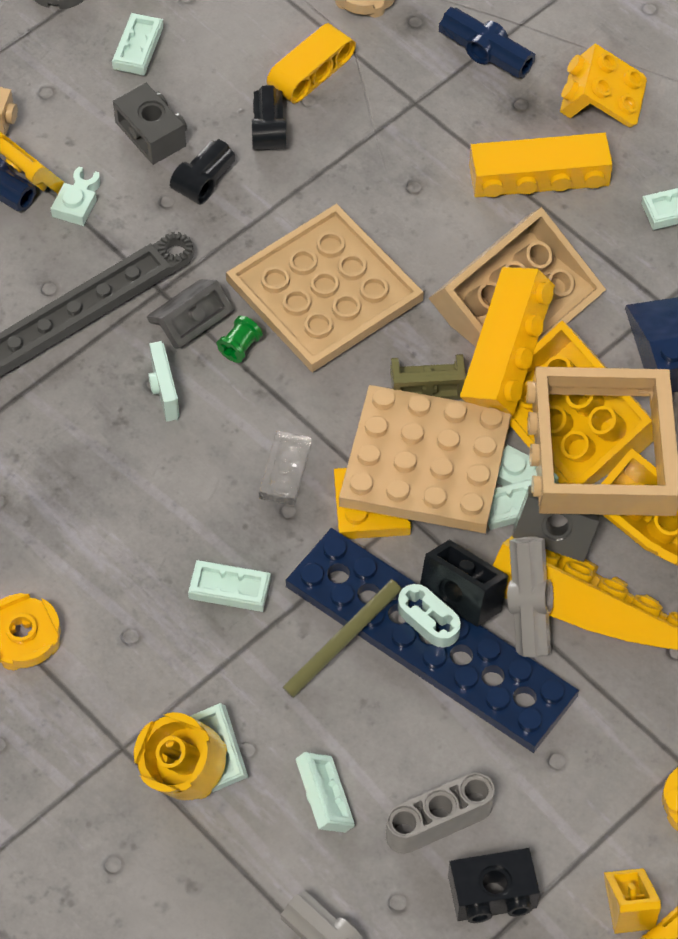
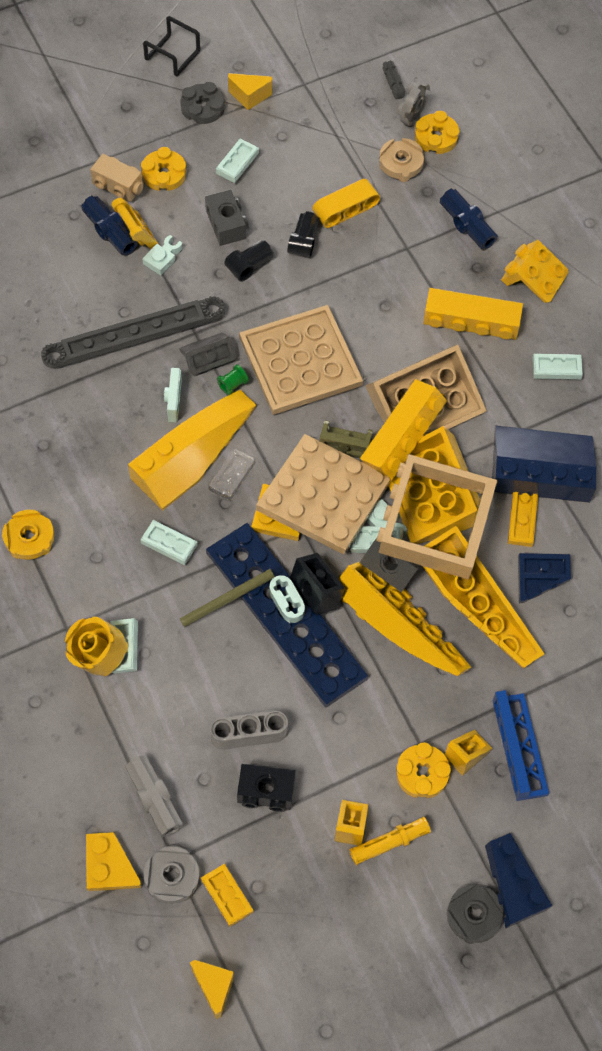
camera: 15 degrees right, 5 degrees up
light aqua plate [295,752,355,833] -> none
light grey piece [507,537,554,657] -> none
none -> yellow wedge [128,390,256,511]
none -> yellow plate [141,147,186,191]

